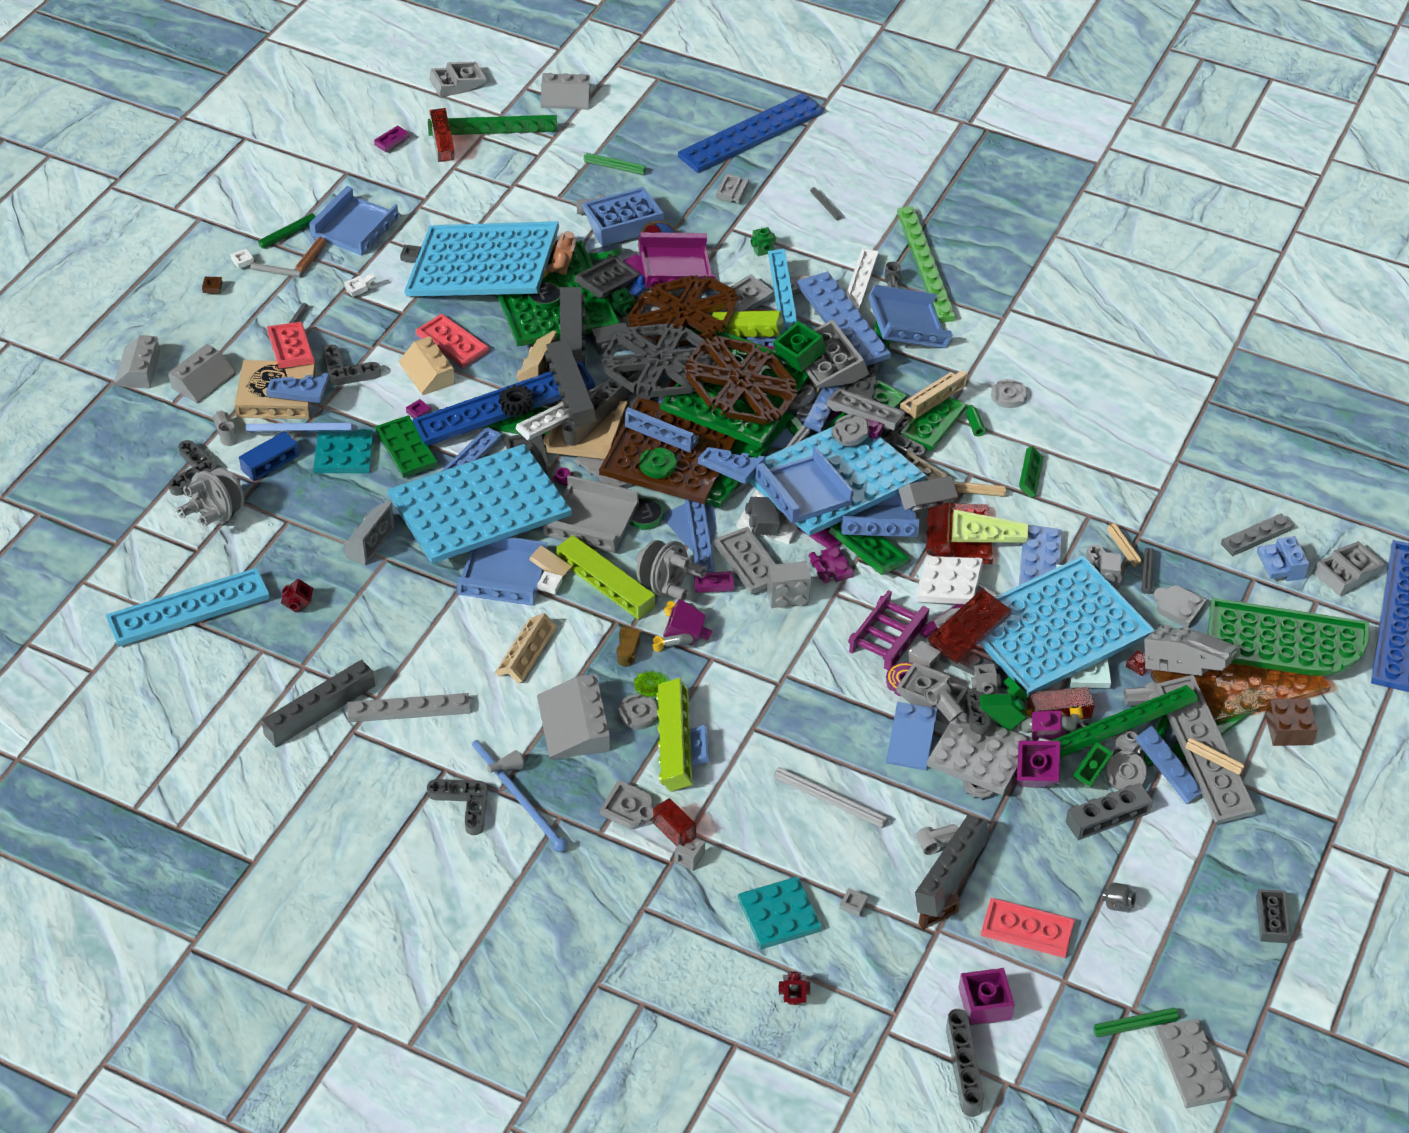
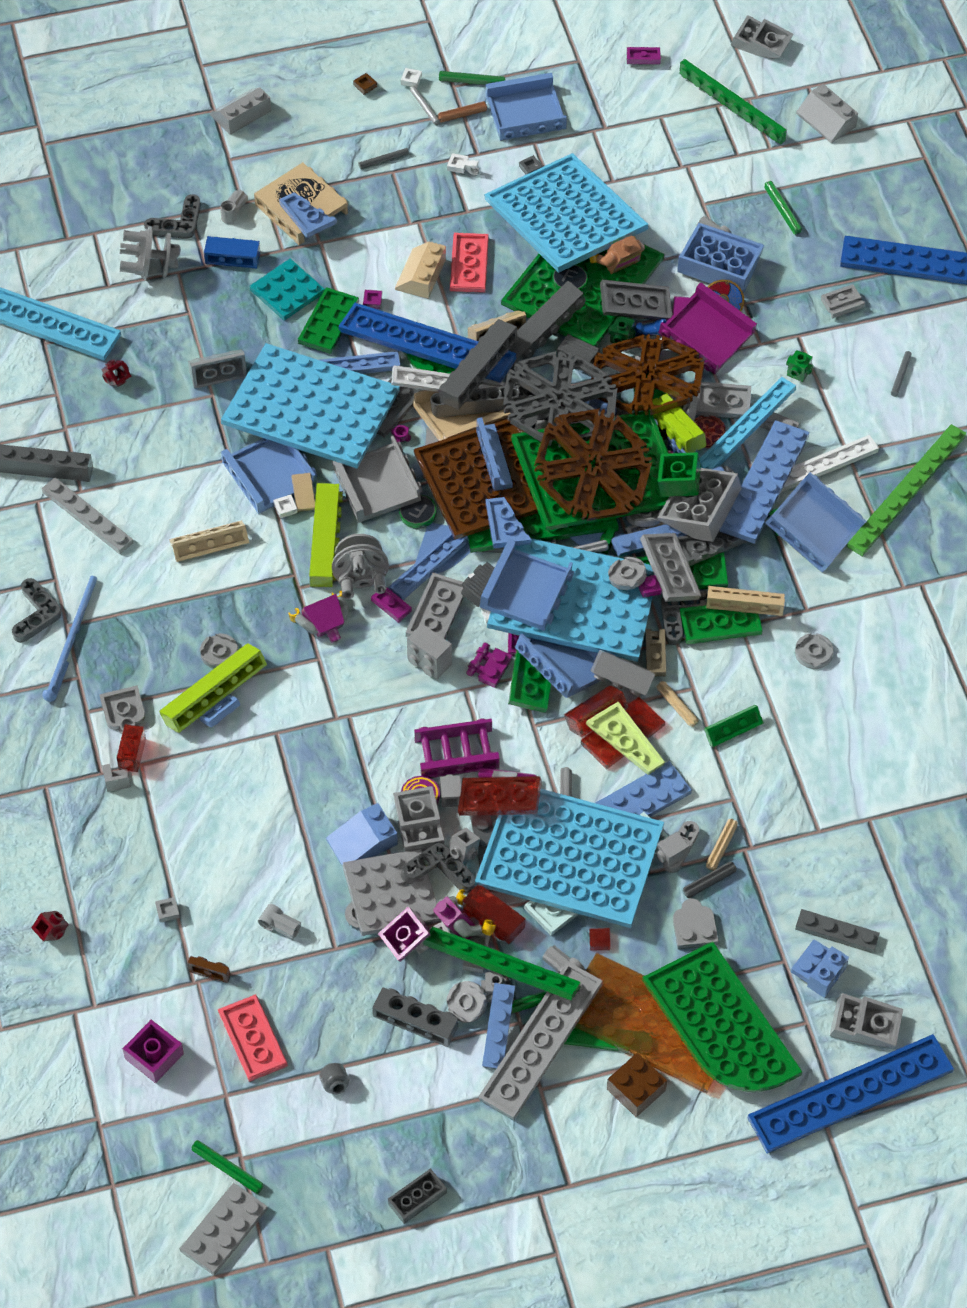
camera: 50 degrees right, 10 degrees up
light grey slope [168,344,235,403] -> none
medium blue tile [246,423,357,433] -> none
coral tile [267,322,314,369] -> none
dark grey beam [323,344,381,385] -> none
clear red brick [429,108,454,162] -> none
light grey cone [487,750,525,773] -> none
black tyre [499,384,534,418] -> none
light grey slope [537,674,610,760] -> none
green tile [589,244,623,260] -> none
pearl gold leg [617,626,640,666] -> none
clear neon green gear [634,669,666,697] -> none
green tile [639,448,677,479] -> none
teal plate [738,876,822,950] -> none
light grey axle [774,767,887,827] -> none
dark grey axle [884,261,901,288] -> none
dark grey brick [915,815,989,917] -> none
white plate [916,556,983,604] -> none
light grey piece [924,680,964,722] -> none
dark grey beam [946,1009,984,1117] -> none
green cylinder [966,405,986,437] -> none
green slope [979,694,1026,730] -> none
green plate [1004,676,1028,702] -> none
green brick [1072,742,1113,788] -> none
light grey piece [1144,625,1240,676] -> none
tan axle [1185,738,1244,774] -> none

